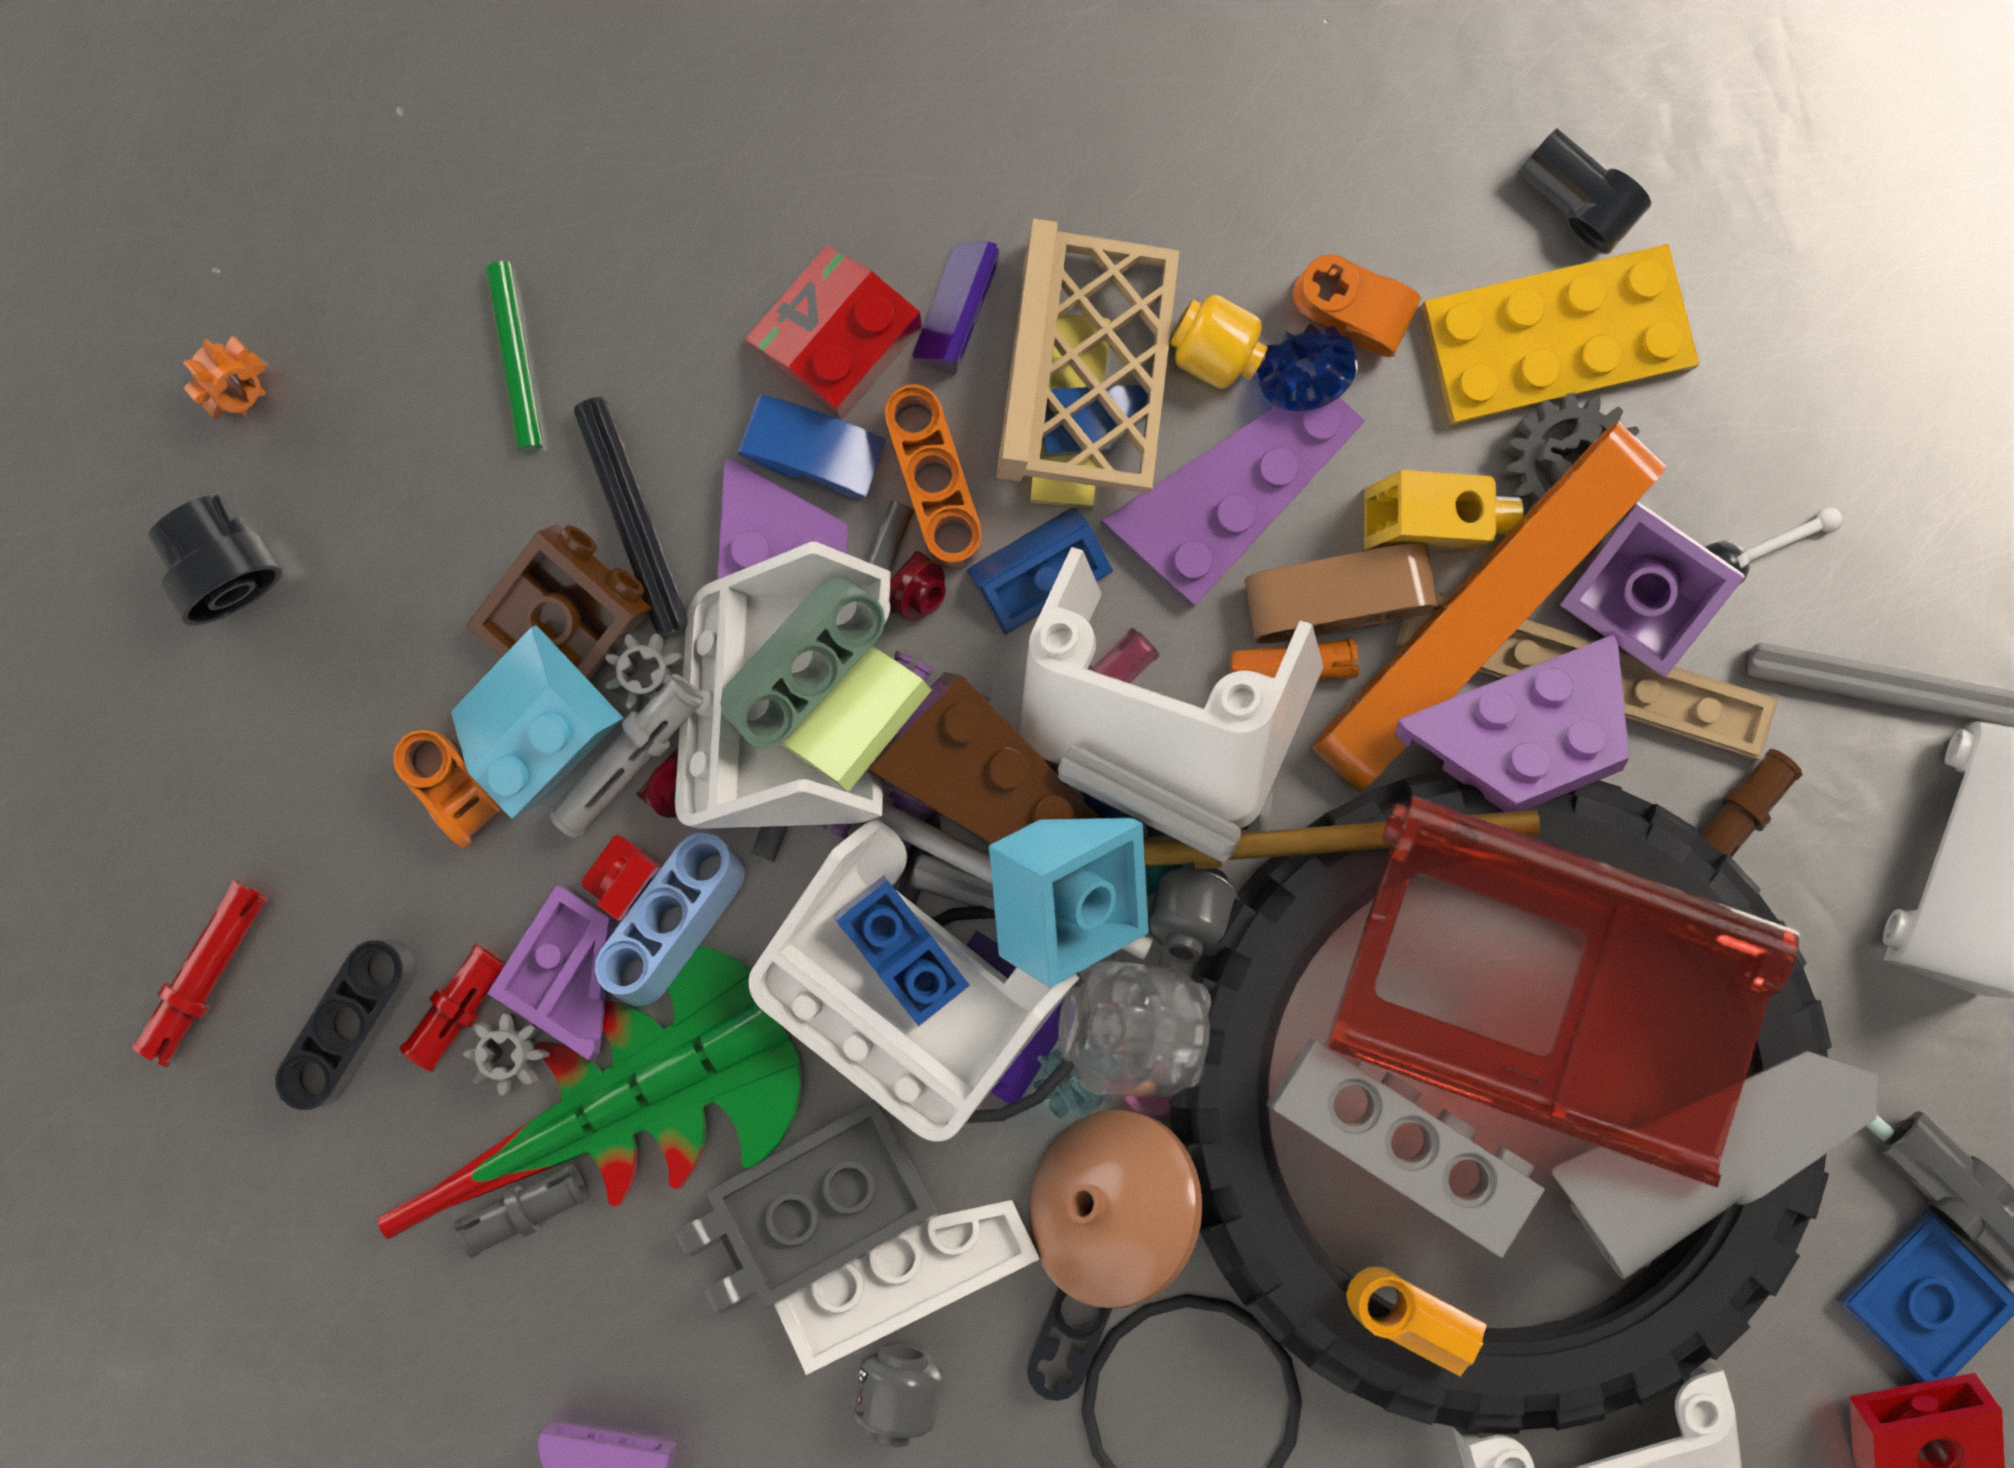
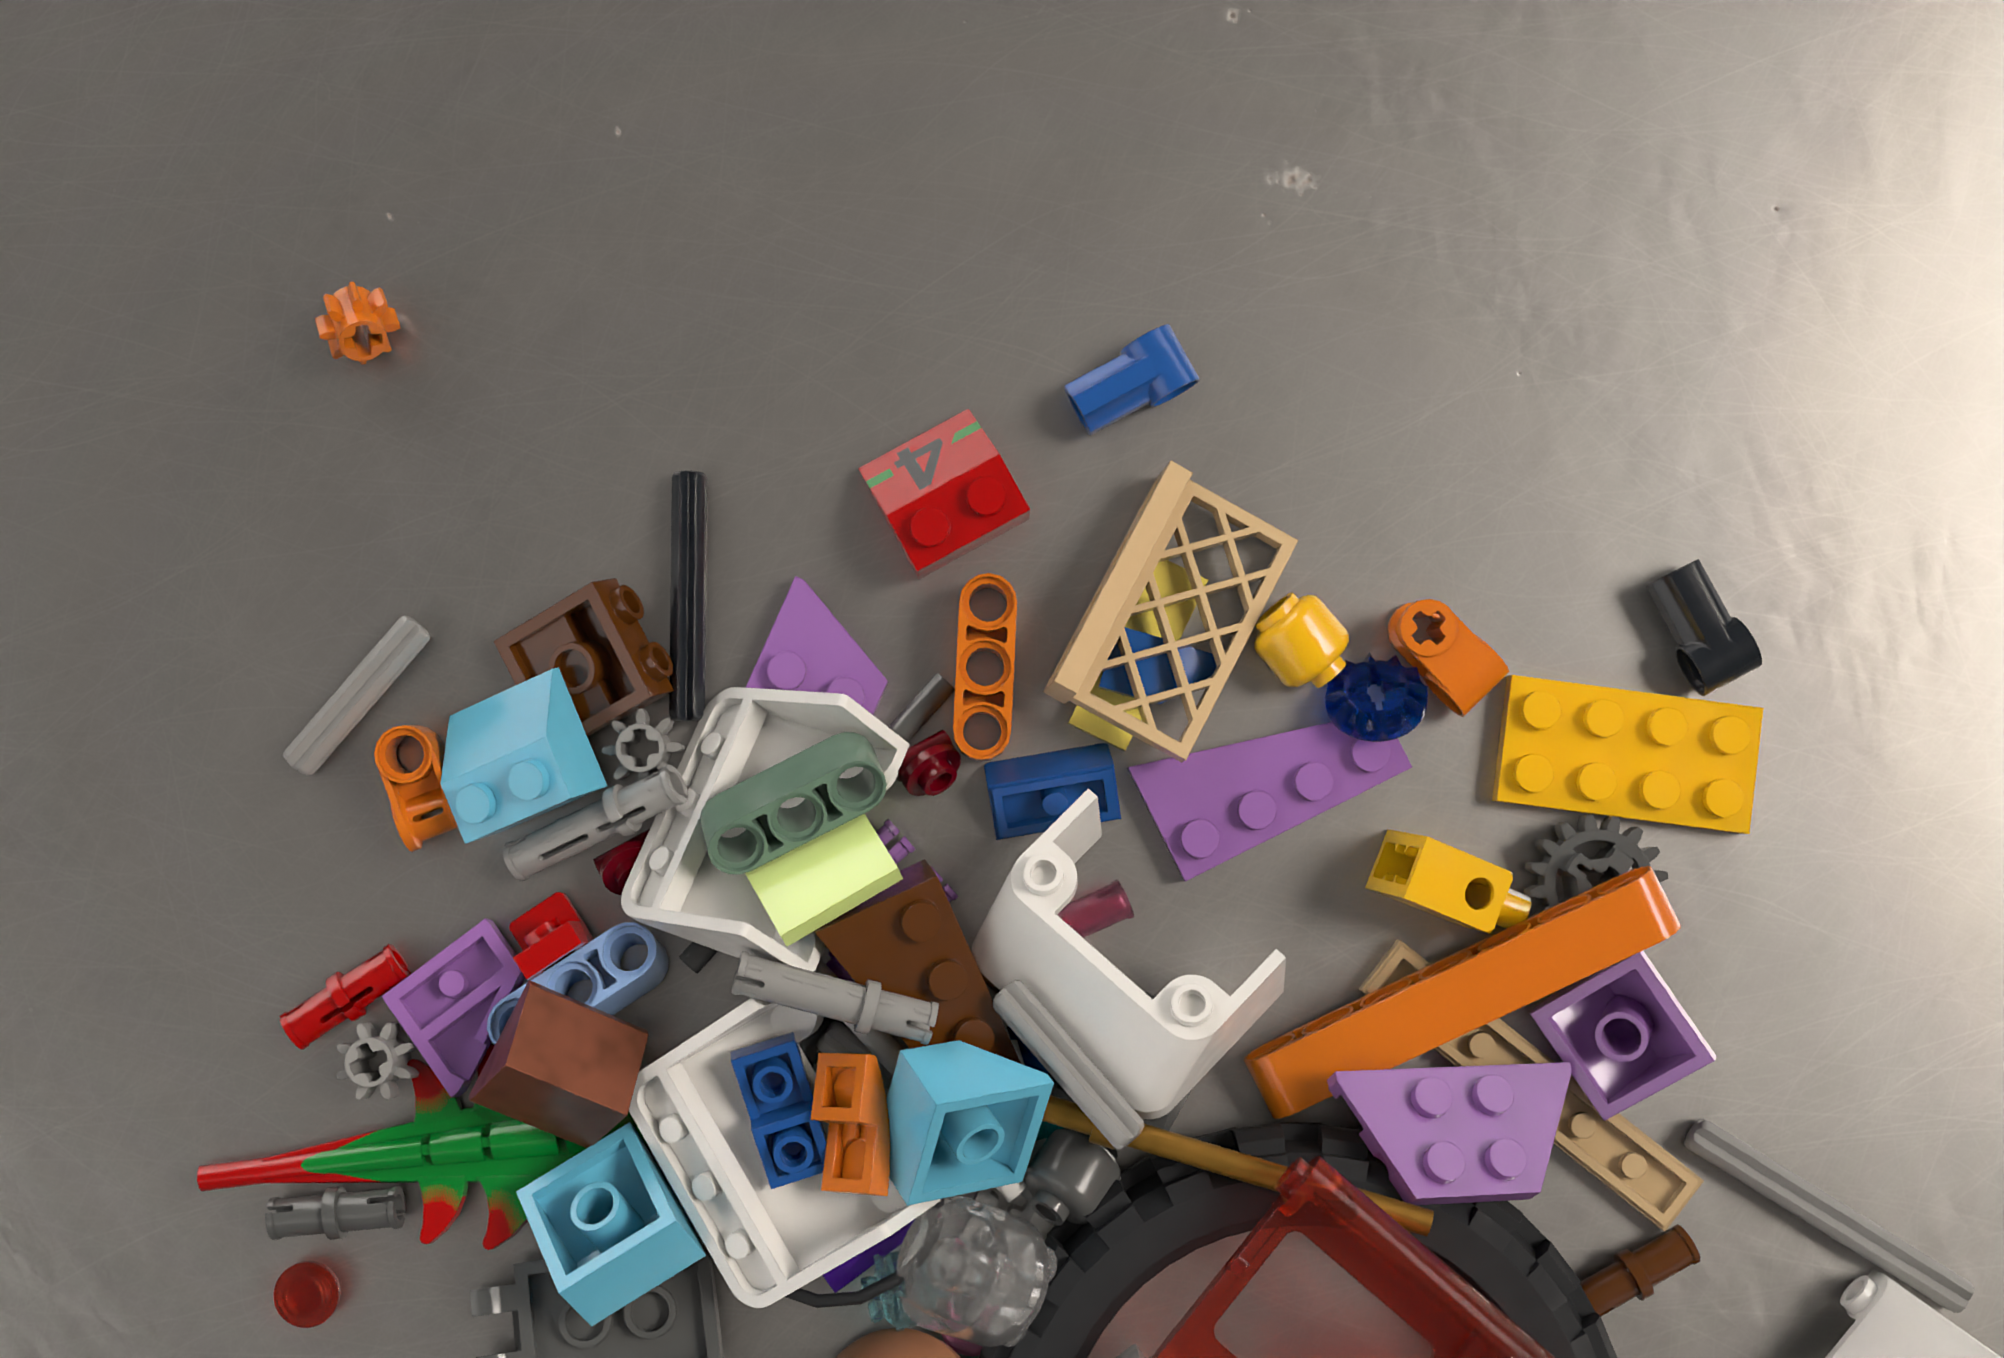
camera: 15 degrees right, 0 degrees up
red pin [131,879,269,1067] -> none
black piece [148,494,282,626] -> none
black beam [275,940,416,1110] -> none
green bar [485,261,543,451] -> none
blue slope [737,394,886,500] -> none
dark purple slope [913,241,999,375] -> none
orange axle [1229,637,1359,680] -> none
medium nougat beam [1244,543,1439,643] -> none
white hinge [1705,507,1842,585] -> none
none -> clear red plate [274,1261,341,1328]
none -> light grey axle [283,616,430,775]
none -> copper slope [469,980,649,1148]
none -> medium azure slope [516,1122,706,1327]
none -> light grey pin [731,951,939,1045]
none -> orange slope [810,1053,890,1196]
none -> blue piece [1064,324,1200,436]

